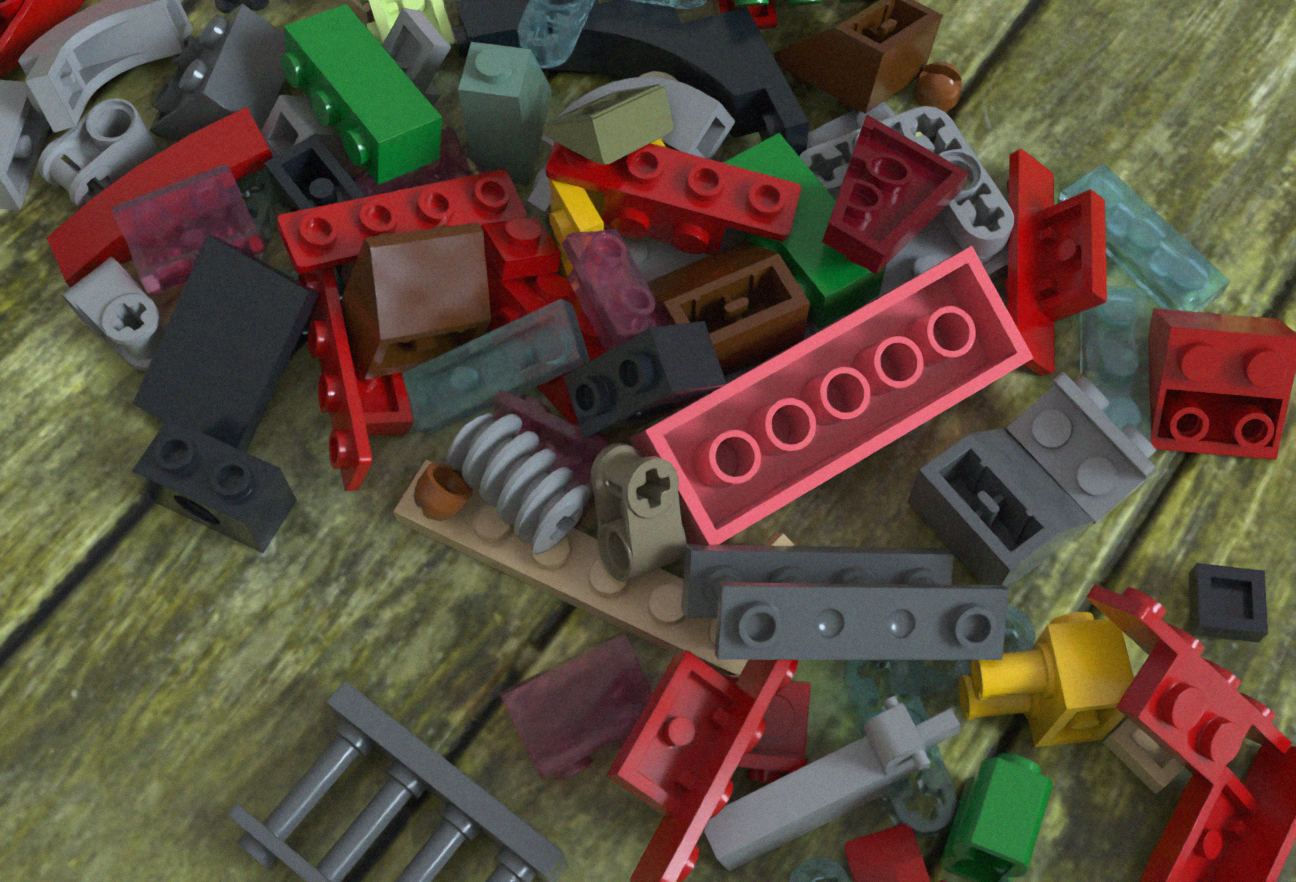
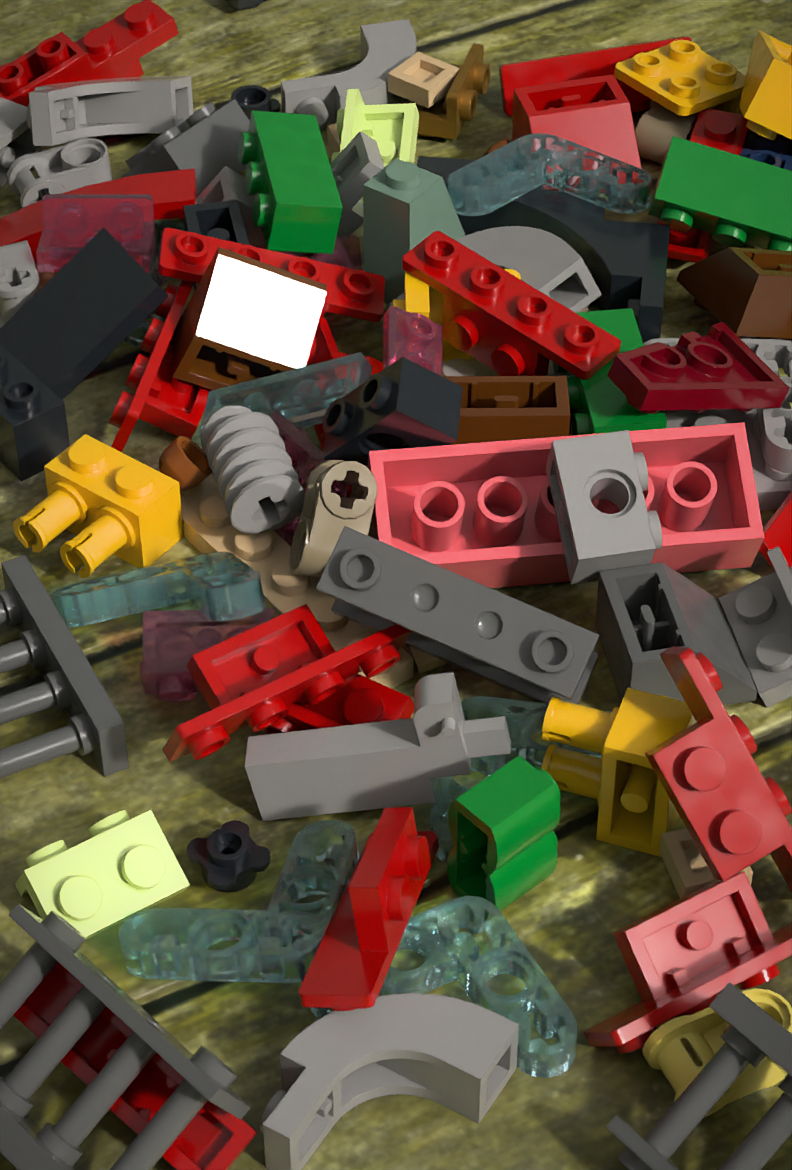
camera: 25 degrees right, 20 degrees down
red plate [481,217,562,280] -> none
olive slope [543,84,674,165] -> none
none -> yellow brick [13,434,184,578]
none -> clear light blue beam [52,551,266,627]
none -> light grey brick [546,430,662,585]

